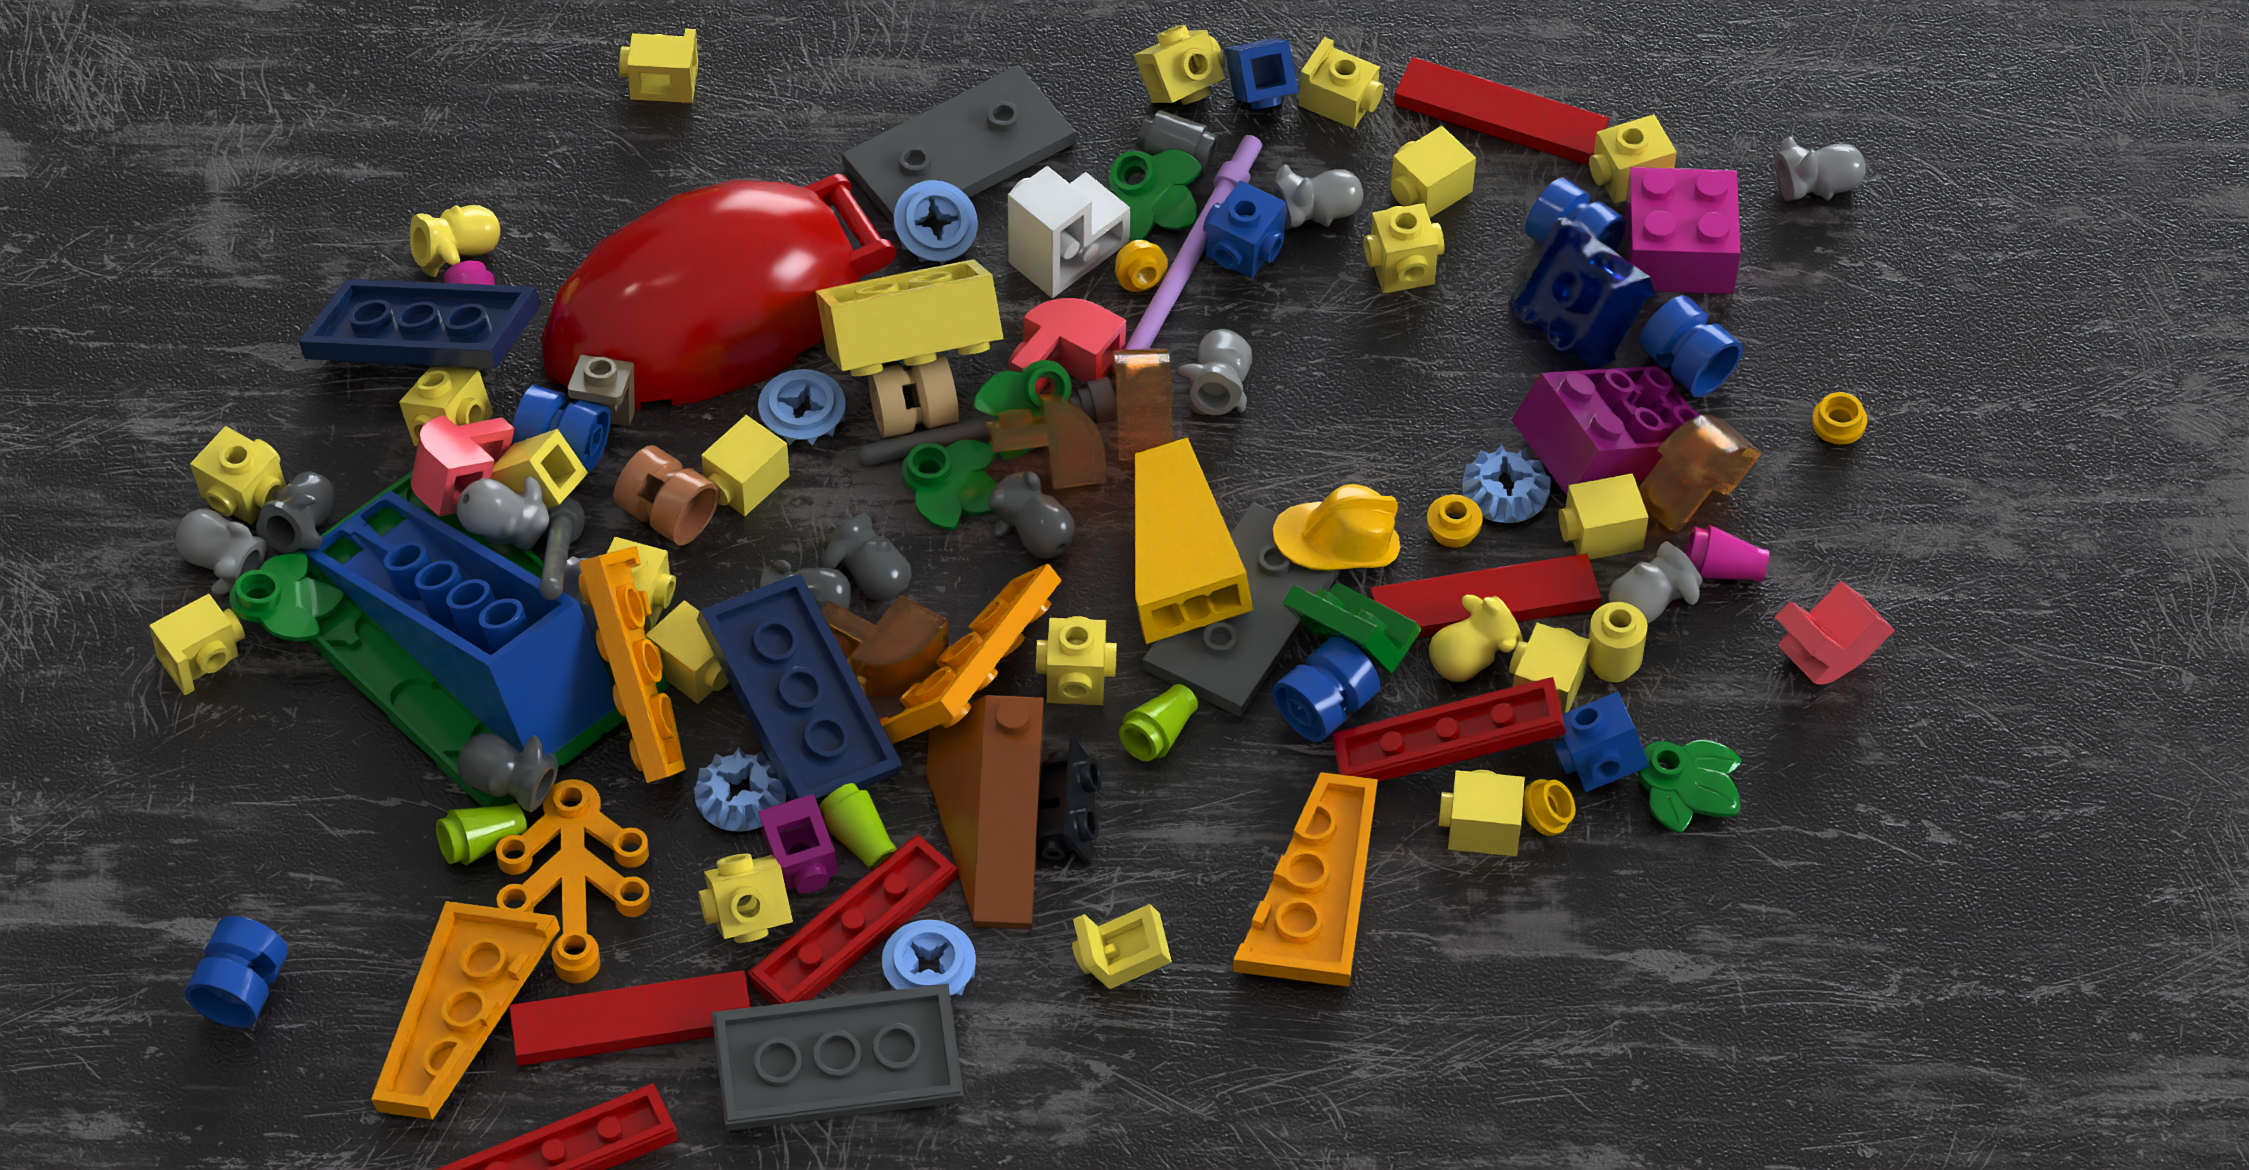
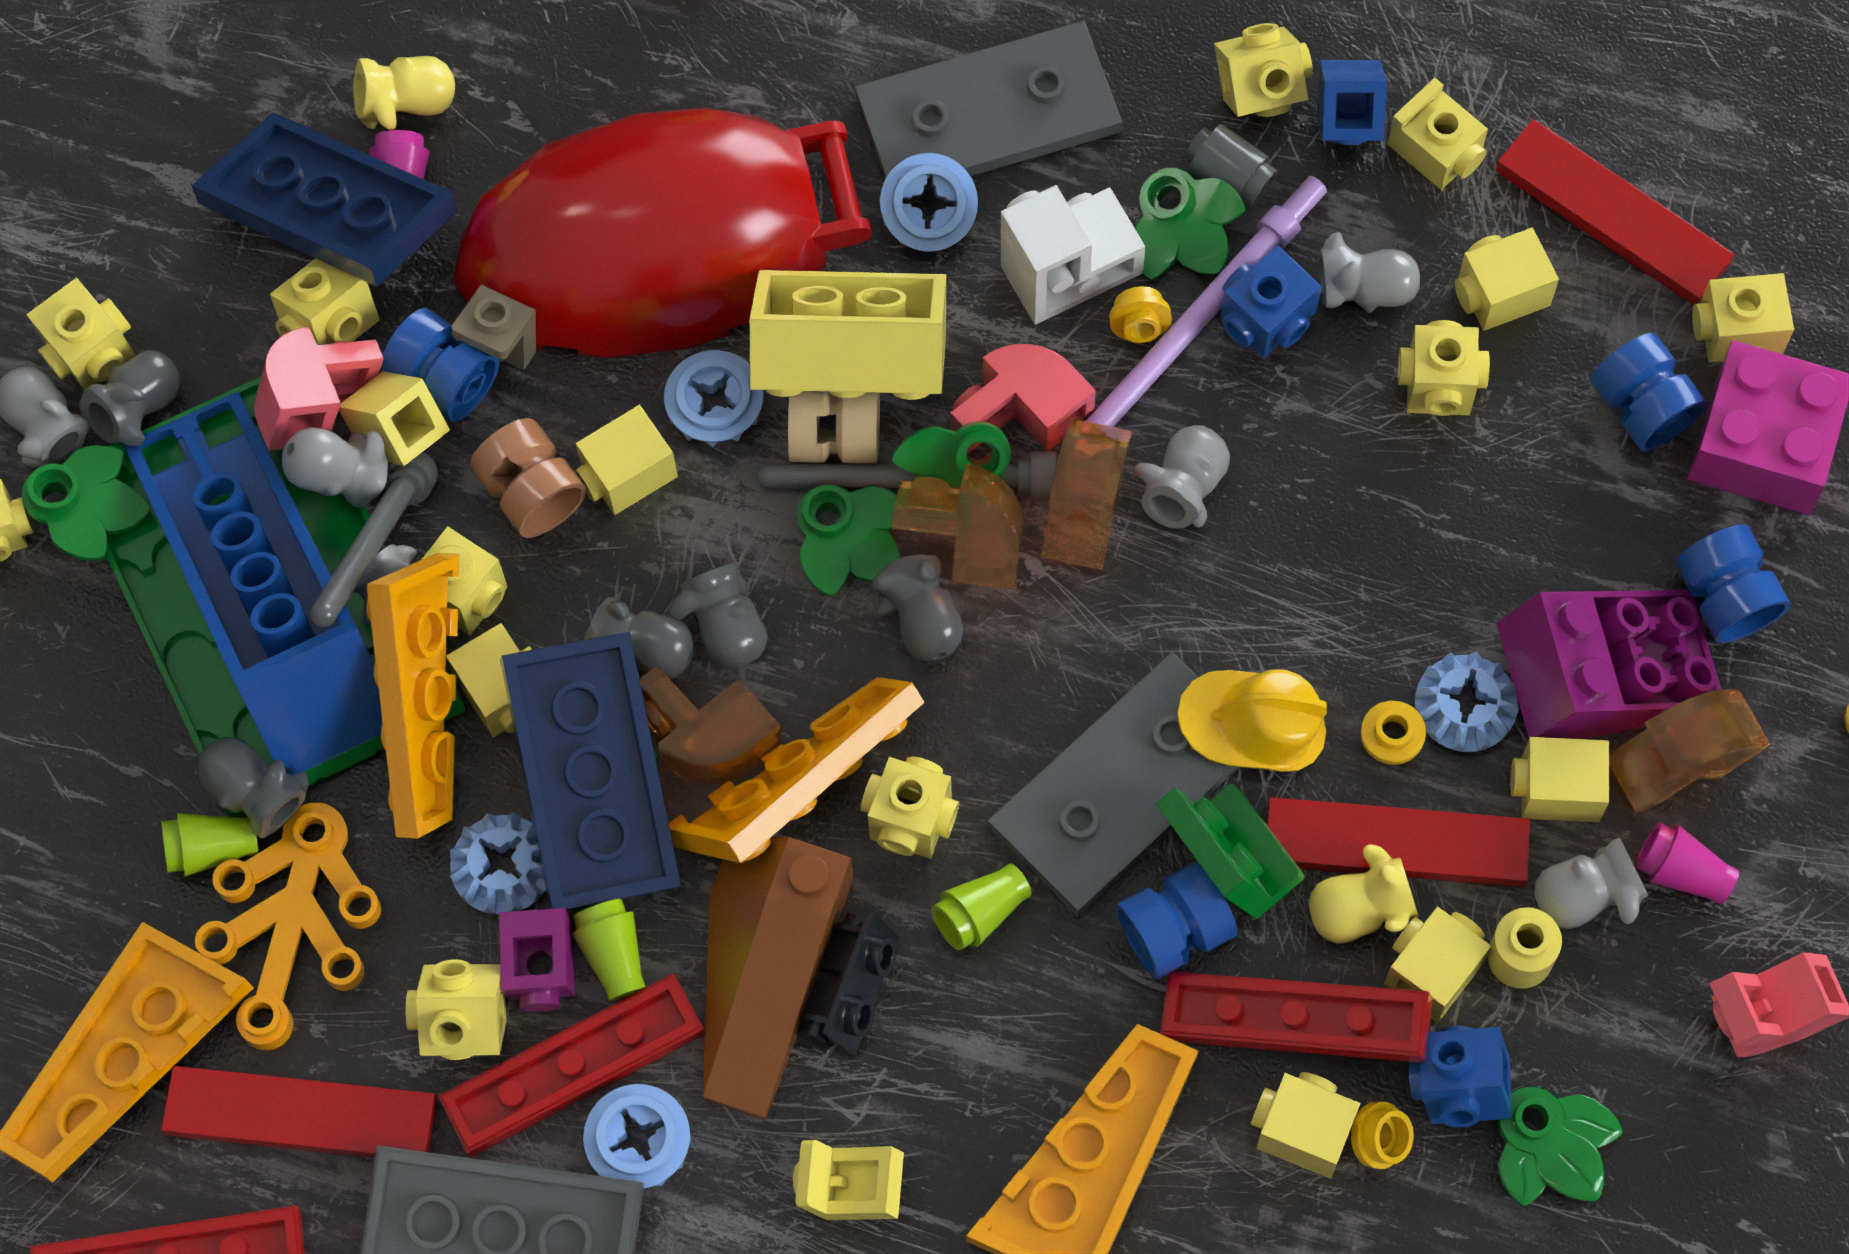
camera: 20 degrees right, 15 degrees up
yellow slope [1135,437,1253,644] -> none
clear blue slope [1508,217,1655,368] -> none

